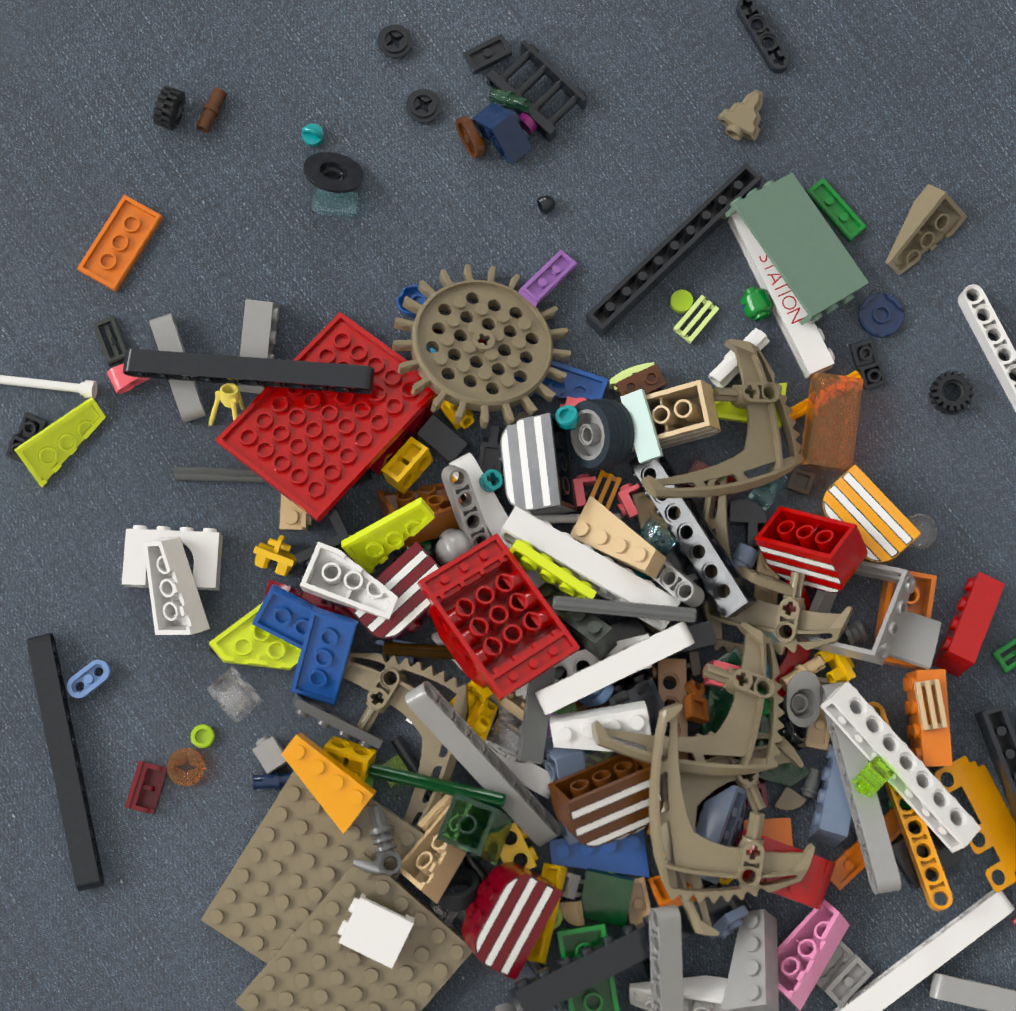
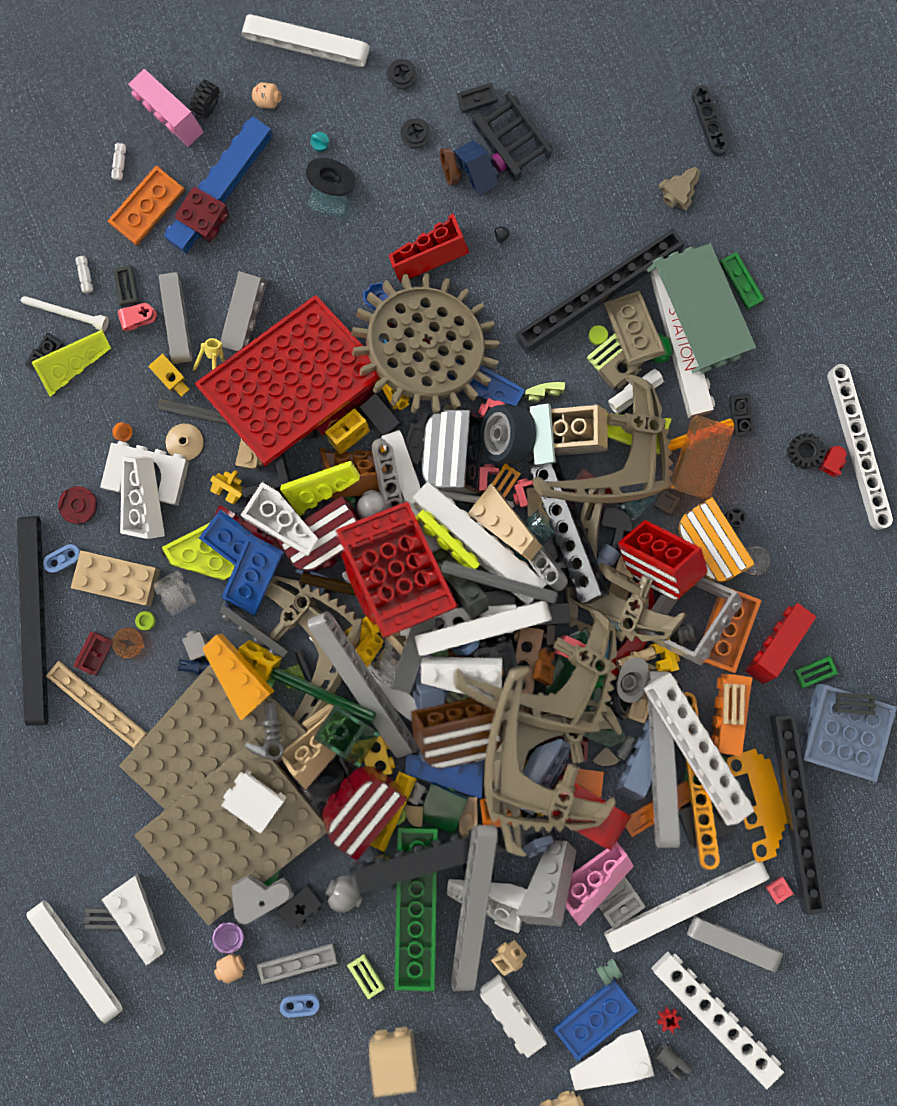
camera: 15 degrees right, 5 degrees up
black beam [123,349,375,394] -> none
reddish brown pin [195,87,227,133] -> none
teal bush [479,469,503,493] -> none
clear green pin [489,88,532,113] -> none
medium lavender tile [518,250,578,307] -> none
teal tile [555,405,579,430] -> none
reddish brown bracket [616,364,667,402] -> none
clear neon green brick [851,755,895,798] -> none
dark blue tile [858,293,904,338] -> none
dark tan wedge [885,184,967,276] -> none
light grey slope [888,611,941,670] -> none
none -> tan tile [46,661,148,748]
none -> dark red tile [58,486,98,524]
none -> tan brick [71,550,160,607]
none -> white axle [76,256,93,293]
none -> white axle [111,143,126,181]
none -> orange tile [112,422,133,442]
none -> bright pink wedge [128,69,204,147]
none -> yellow torso [148,354,190,397]
none -> blue brick [164,116,273,254]
none -> tan dish [166,423,204,461]
none -> dark red bracket [175,187,229,243]
none -> white beam [242,15,370,67]
none -> light nougat head [252,83,281,109]
none -> red wedge [388,213,470,283]
none -> dark tan brick [598,351,644,390]
none -> dark tan tile [604,290,665,367]
none -> black wheel [724,508,746,528]
none -> red brick [818,446,847,478]

